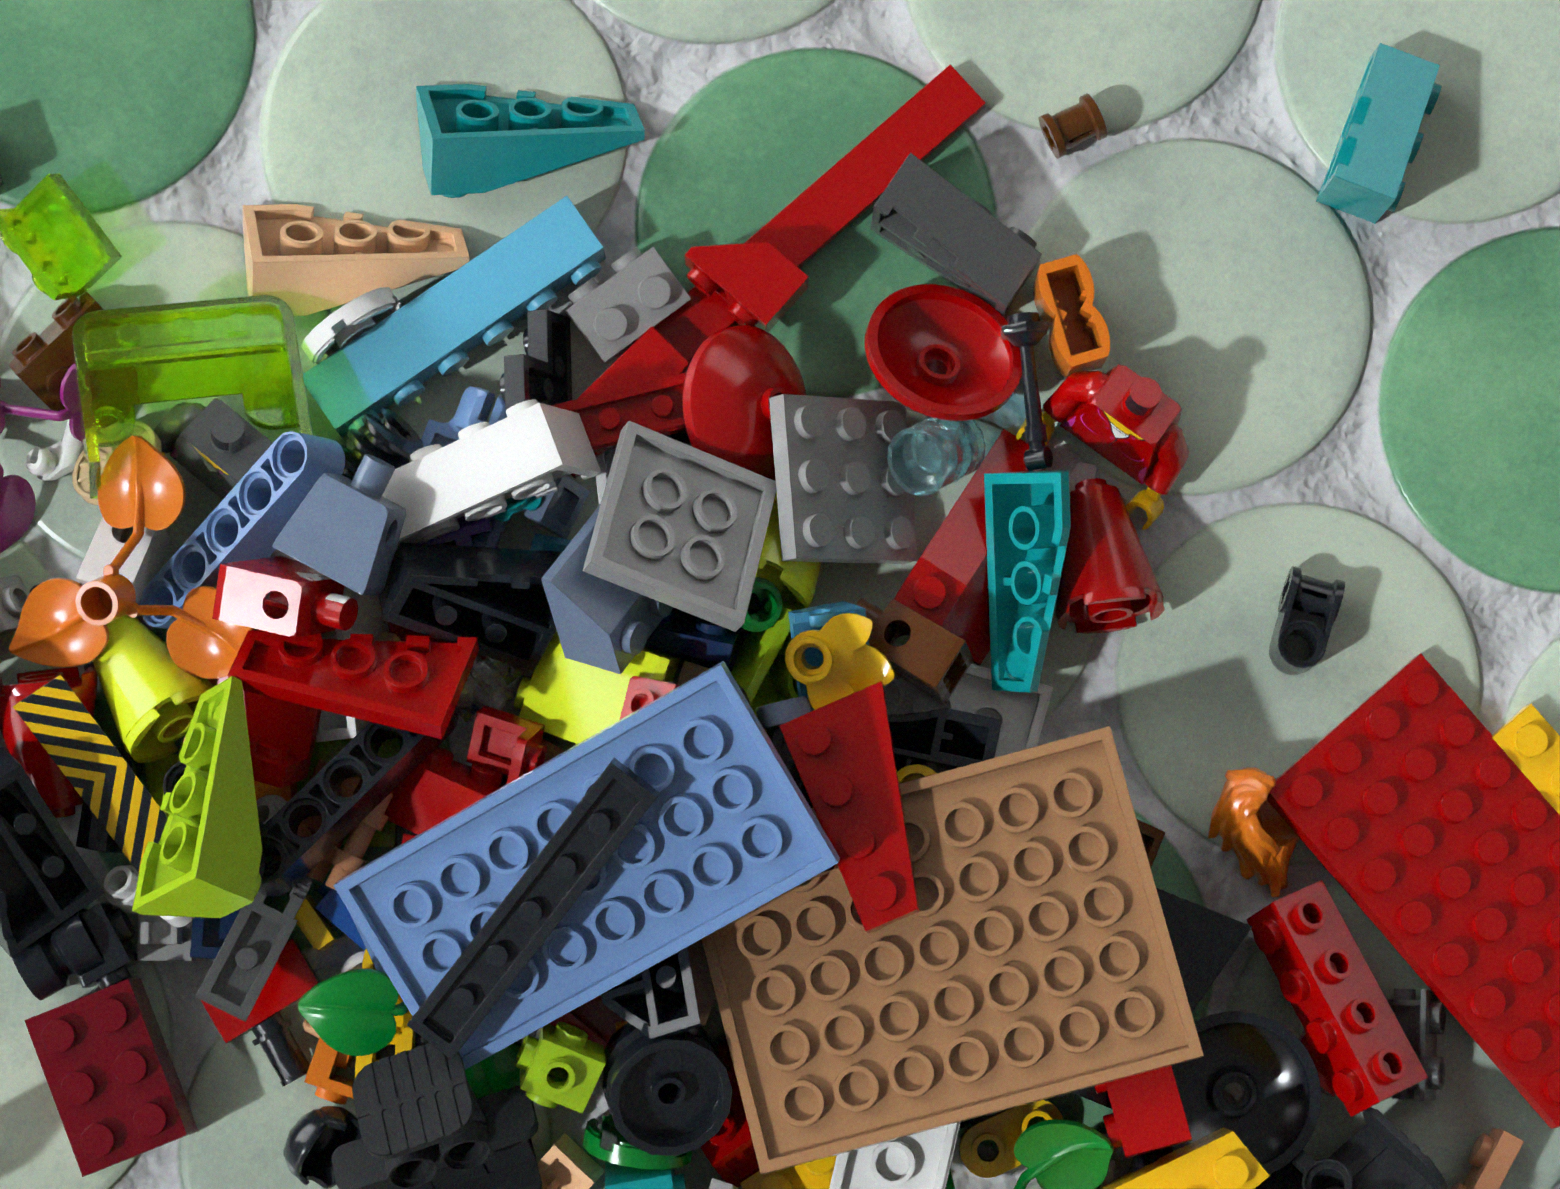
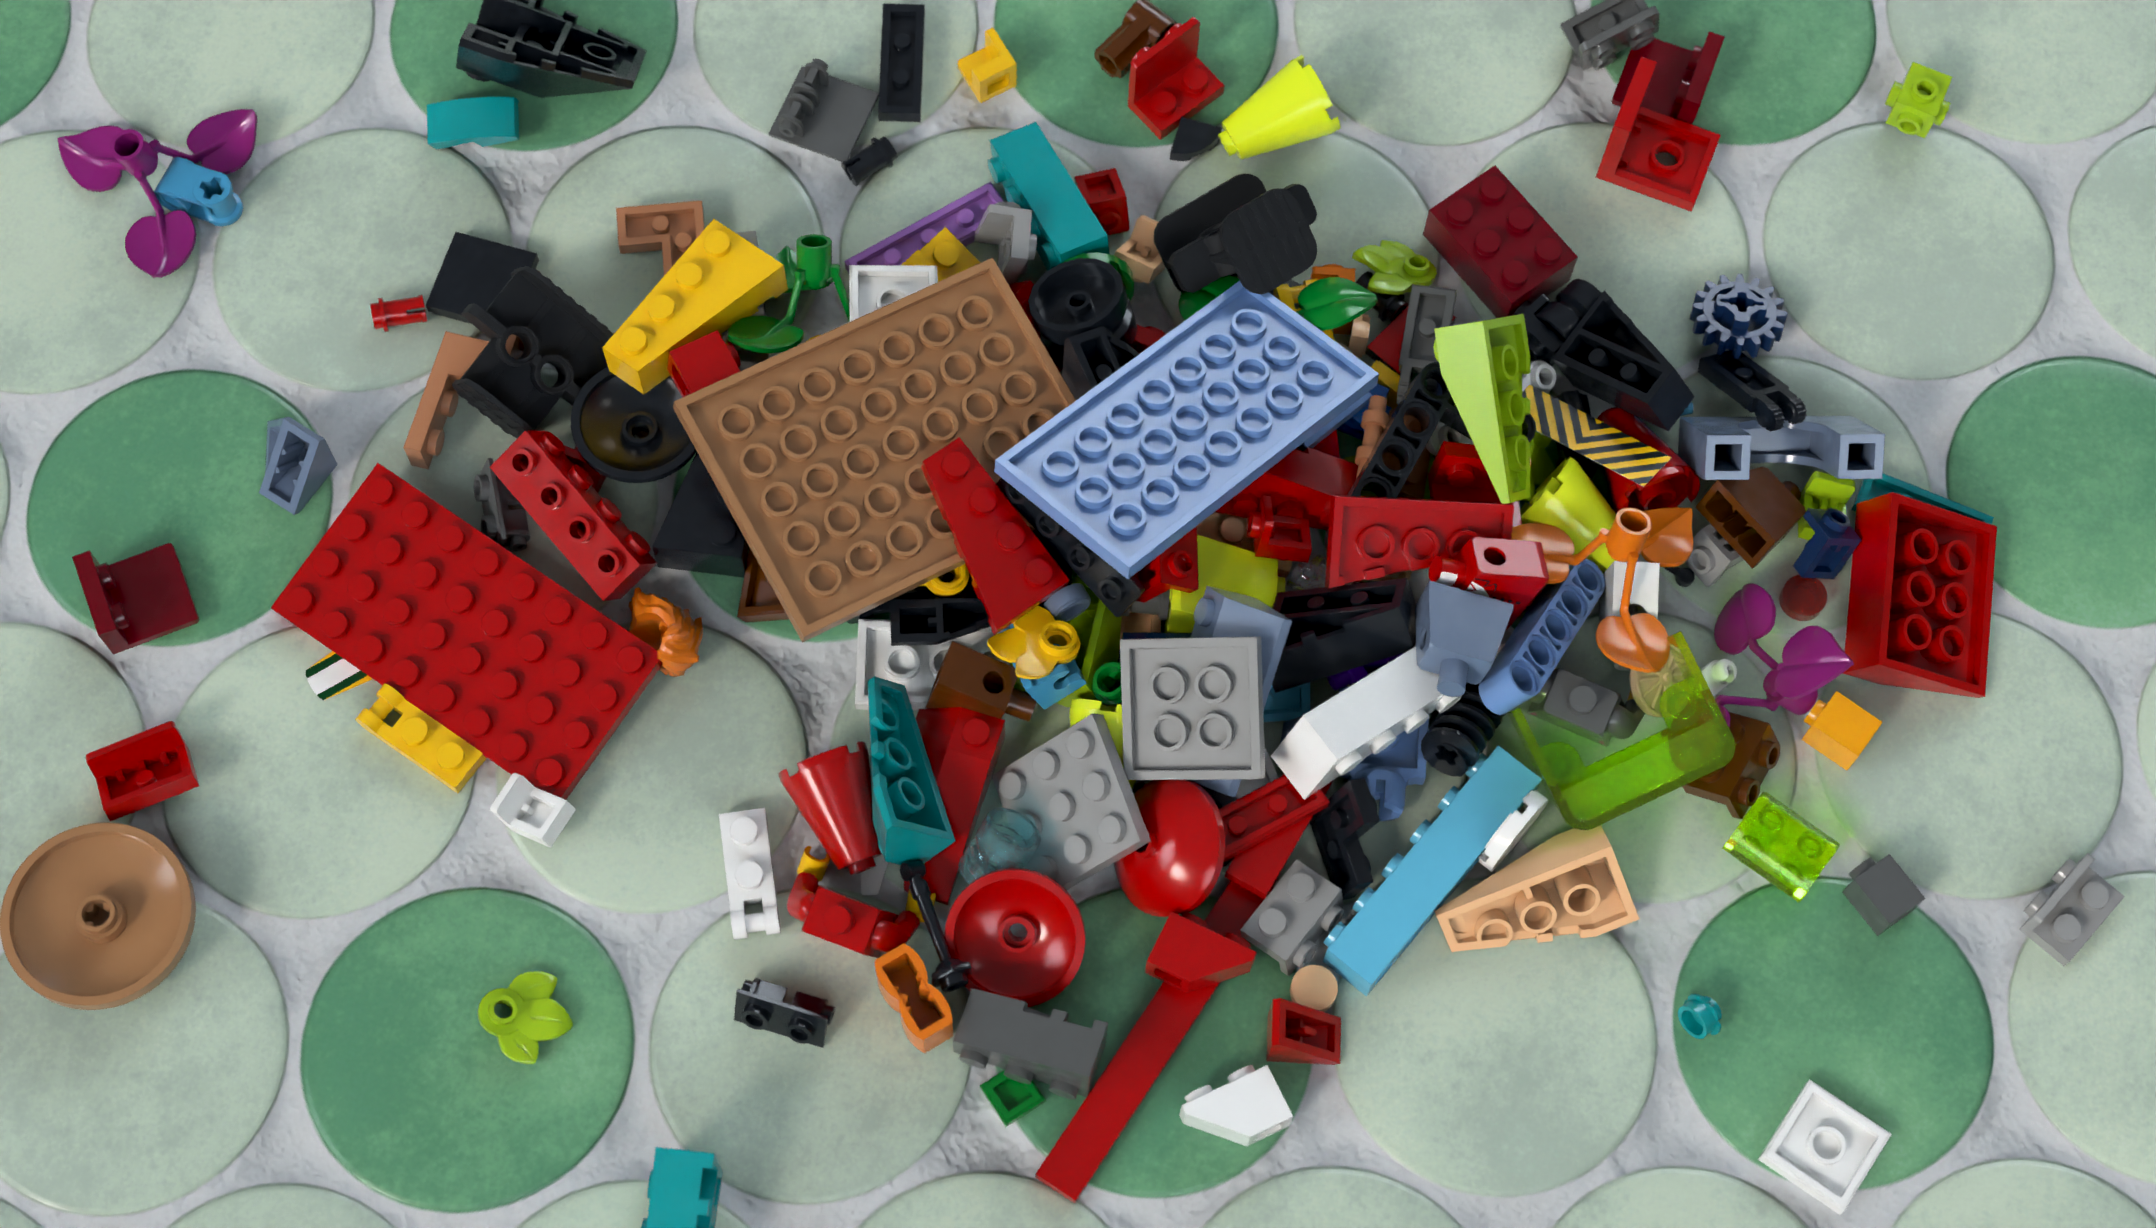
camera: 165 degrees right, 15 degrees down
black hair [283,1106,362,1189] -> none
black plate [407,757,660,1060] -> none
teal wedge [416,84,645,198] -> none
lime brick [514,1022,606,1114] -> none
reddish brown bush [1038,94,1107,159] -> none
black piece [1269,566,1345,675] -> none
none -> lime plate [478,971,573,1064]
none -> white bracket [490,773,576,848]
none -> white plate [719,808,781,940]
none -> black hinge [734,978,835,1048]
none -> green tile [980,1070,1045,1128]
none -> white slope [1179,1065,1293,1146]
none -> red slope [1267,998,1341,1065]
none -> light nougat tile [1290,965,1338,1012]
none -> lime plate [1352,240,1437,295]
none -> teal plate [1678,994,1722,1039]

